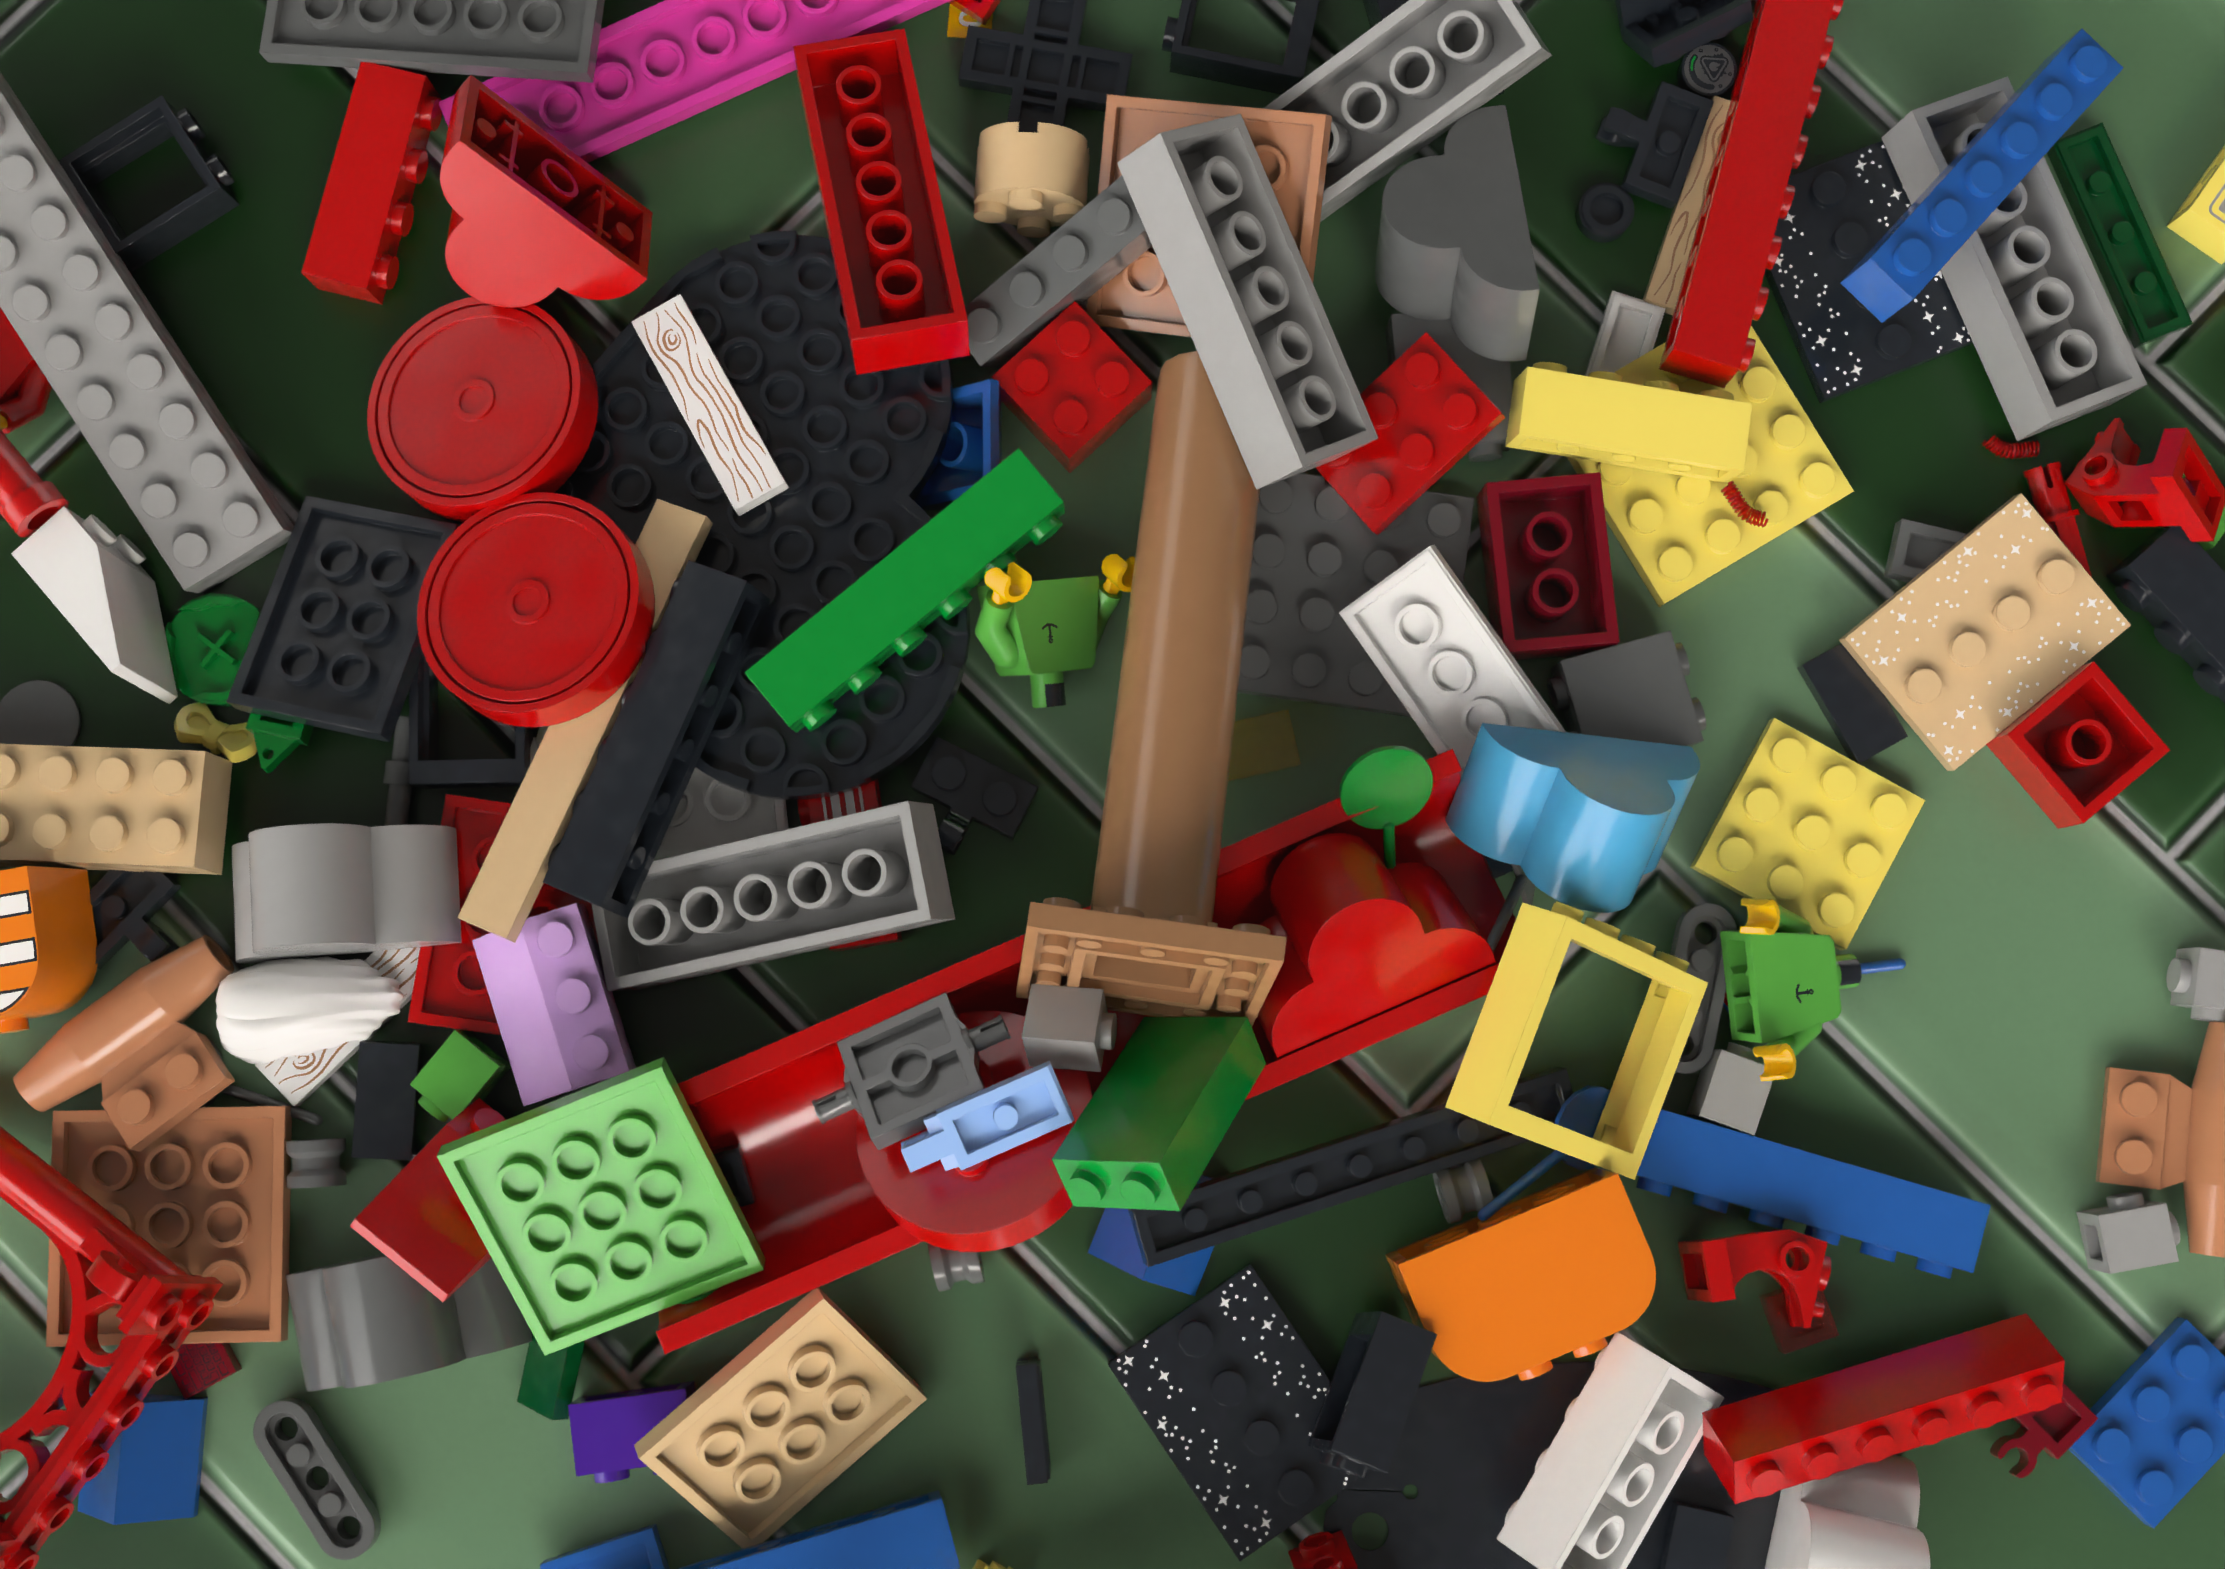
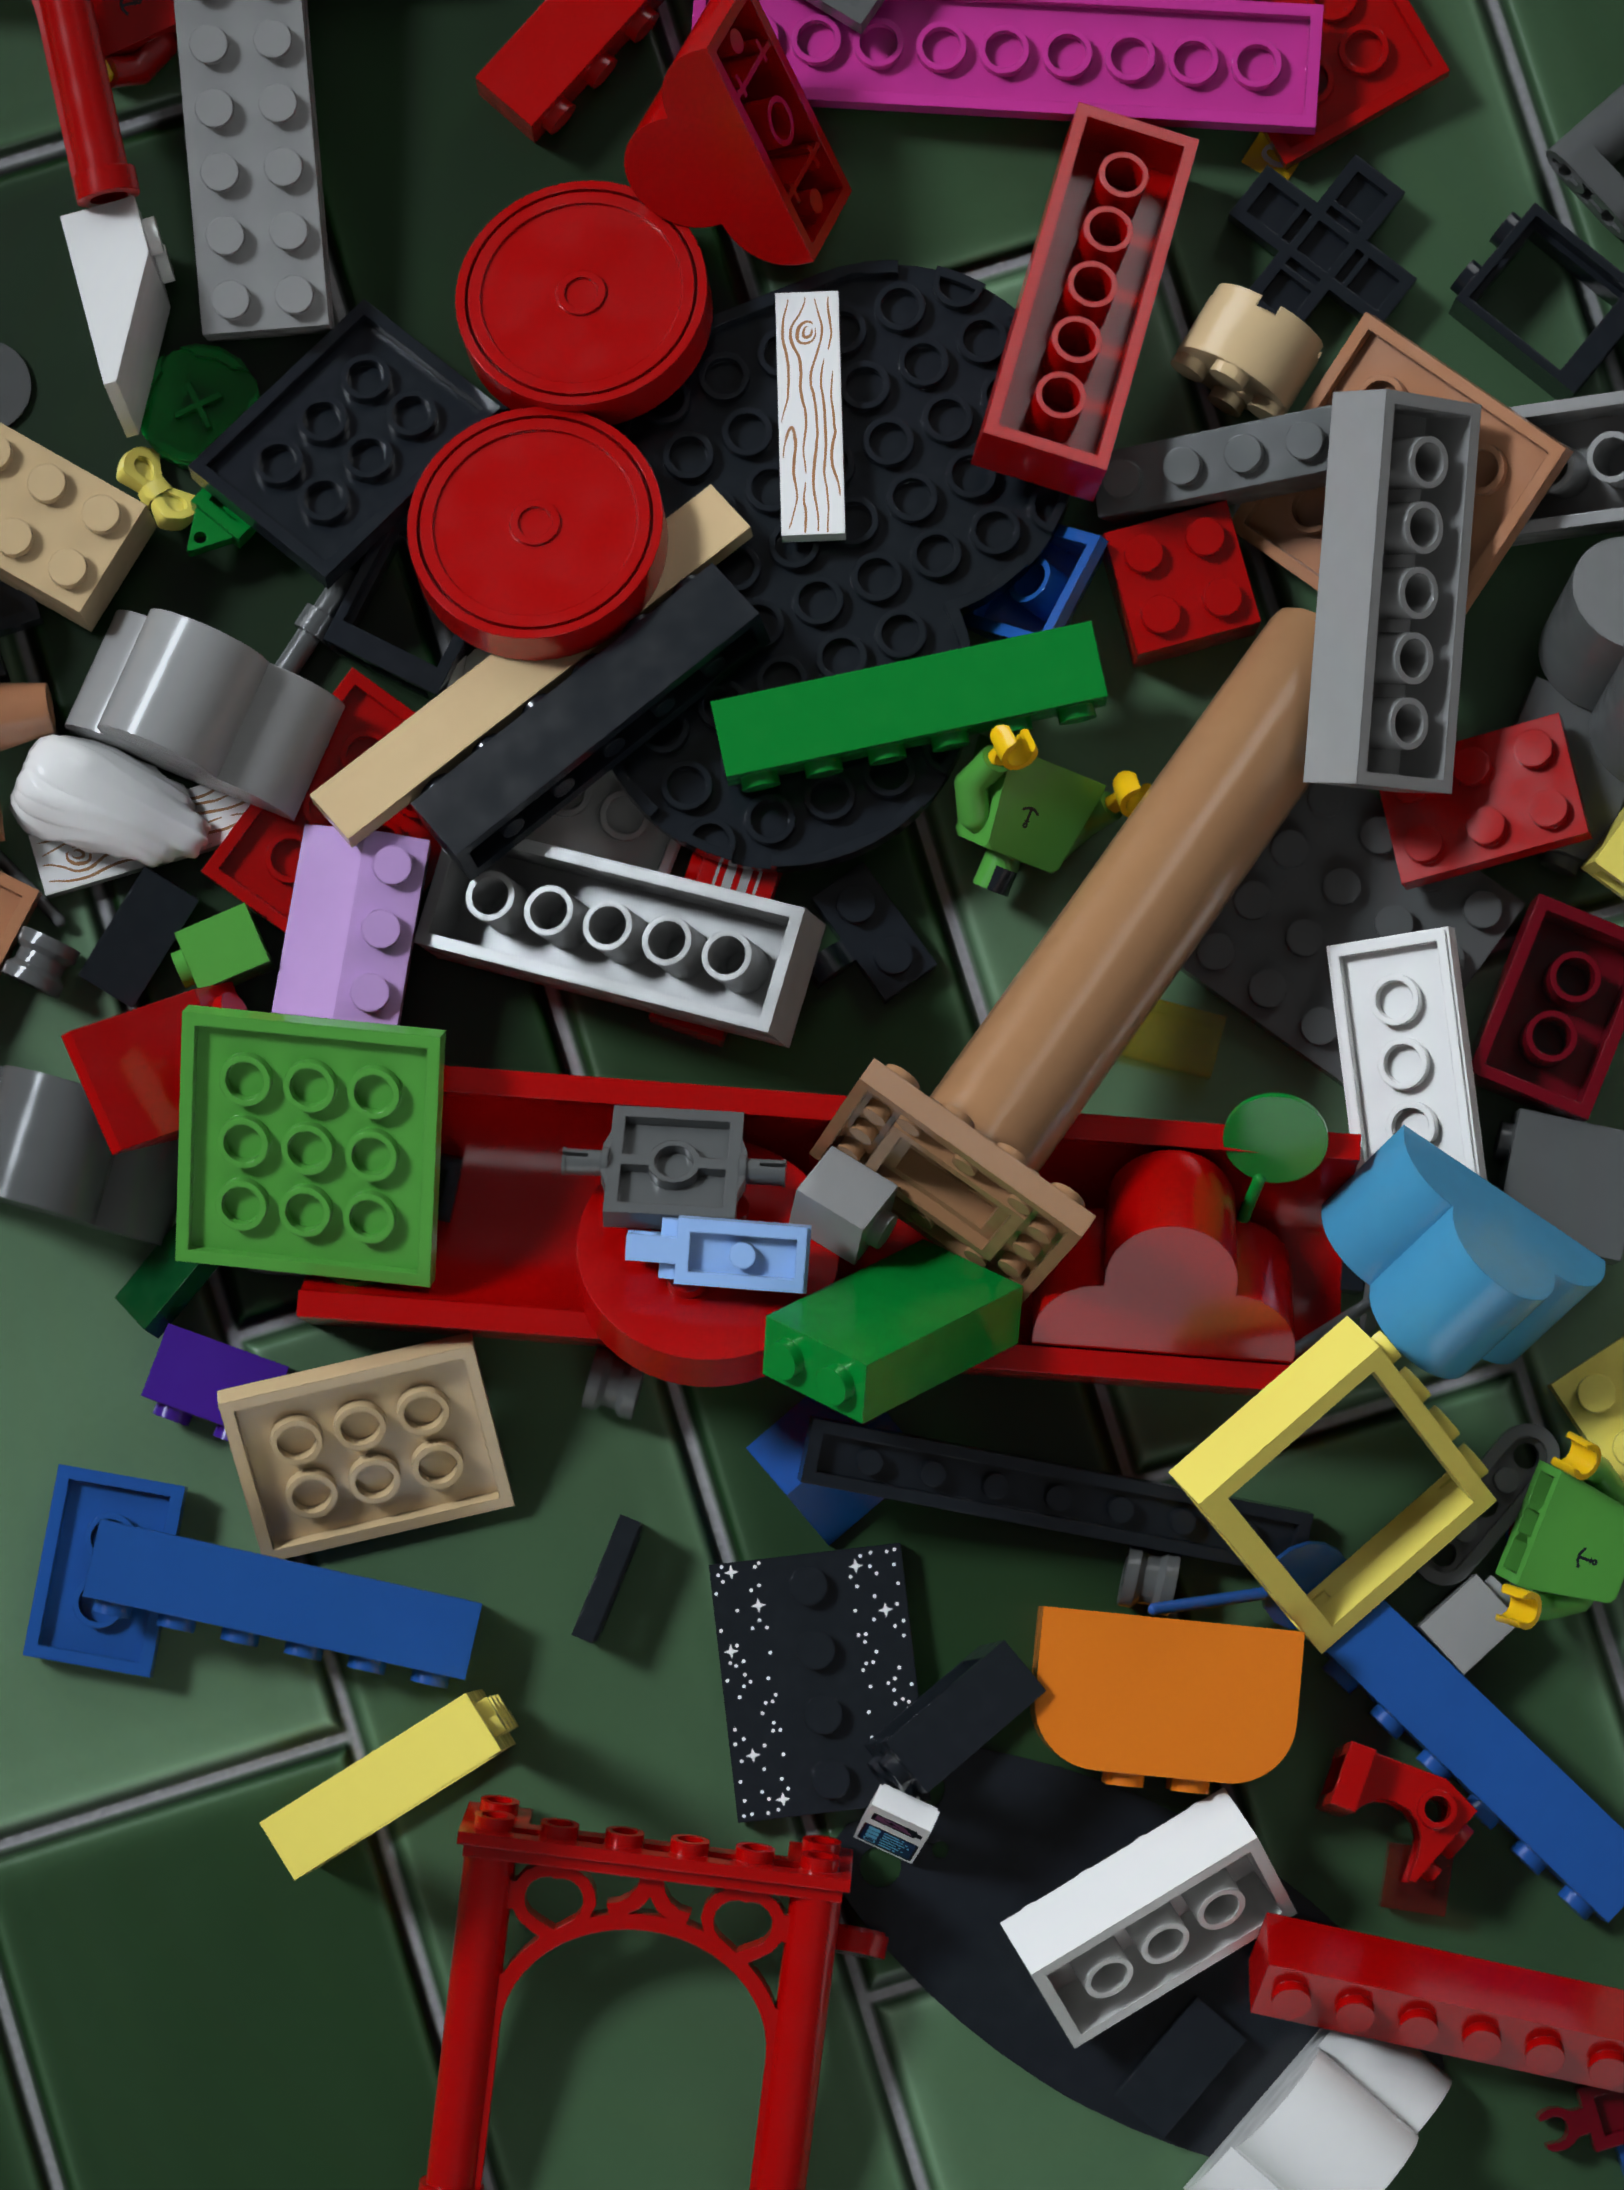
camera: 30 degrees right, 0 degrees up
none -> white tile [853,1784,940,1864]

